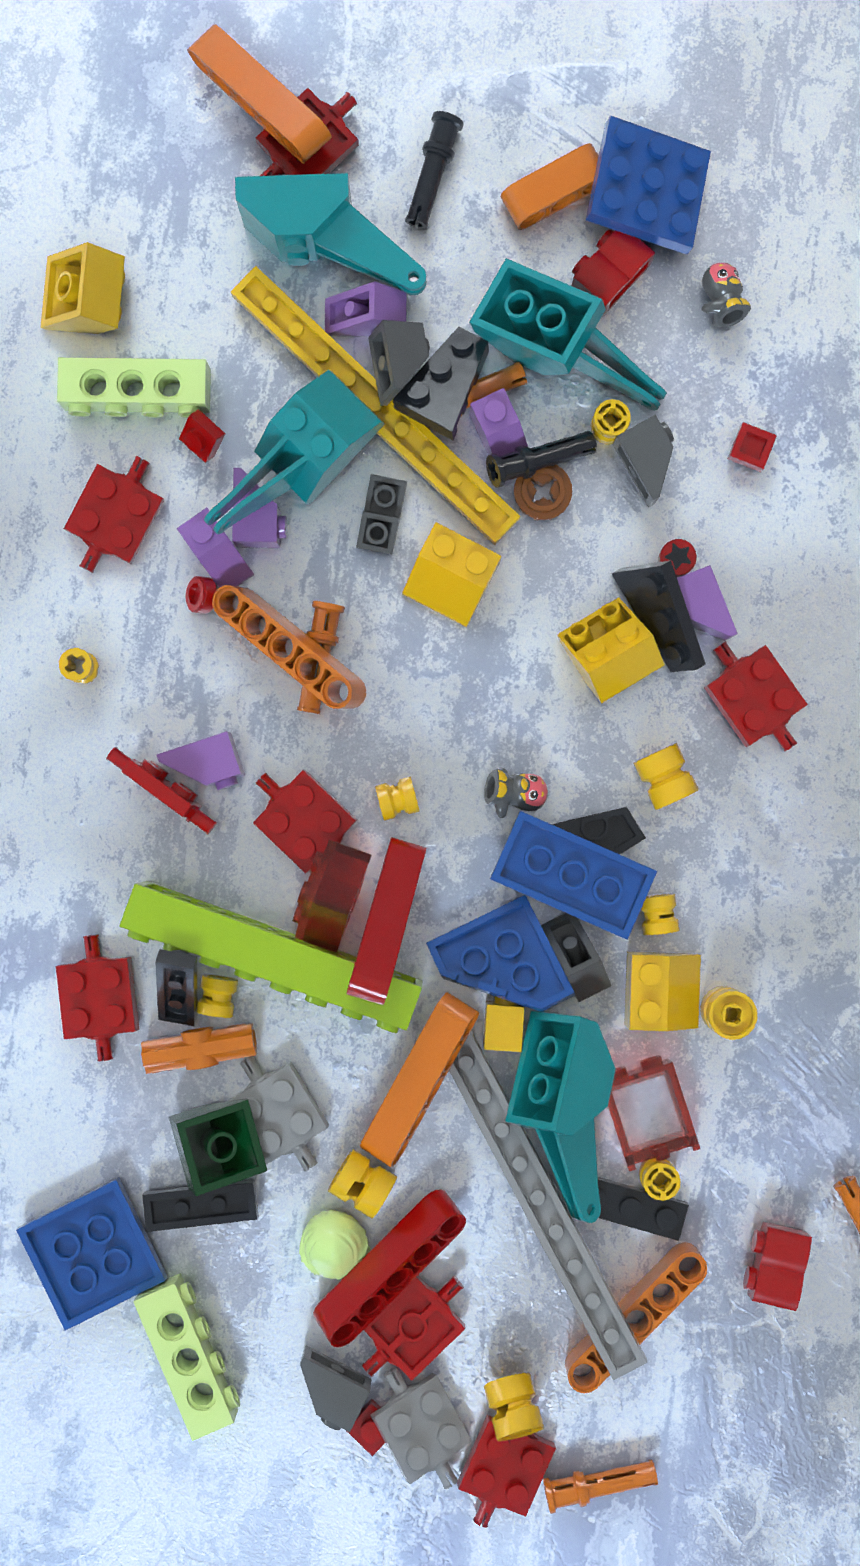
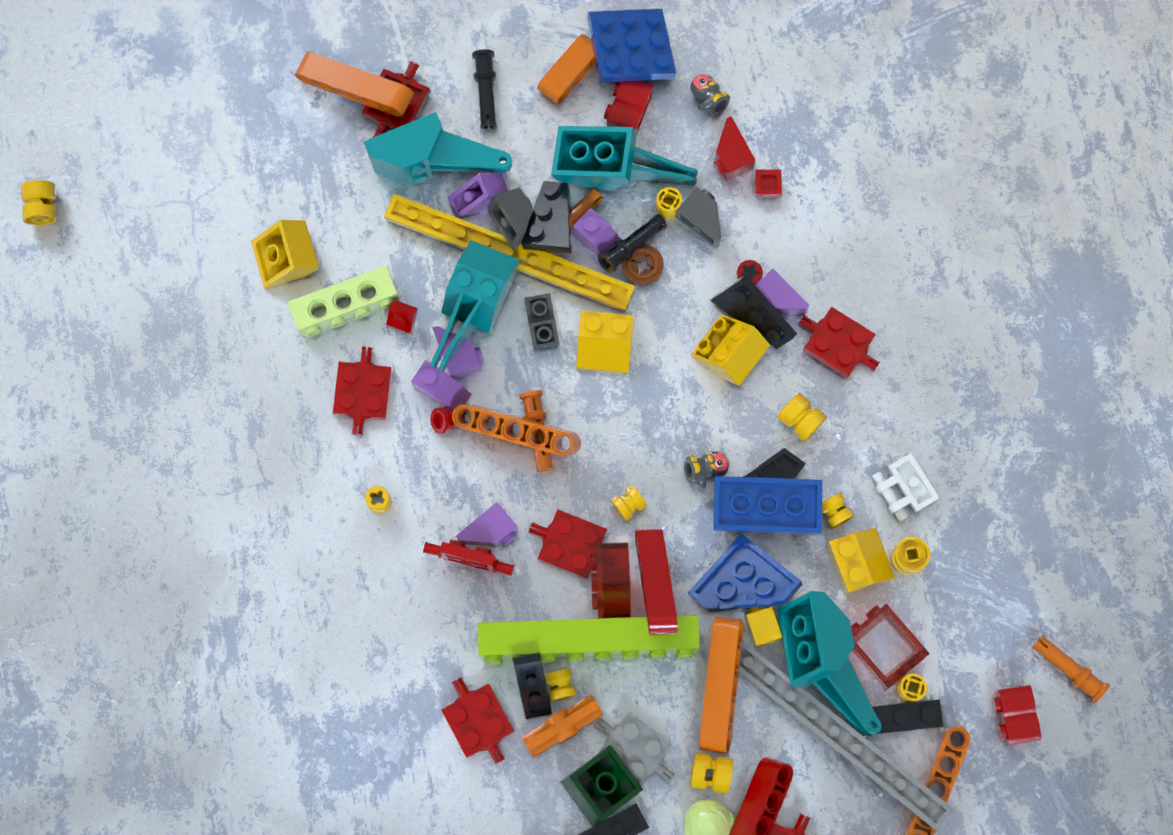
camera: 20 degrees left, 10 degrees down
dark grey slope [541,913,612,1002] -> none
none -> red slope [713,116,756,181]
none -> white plate [872,453,939,522]

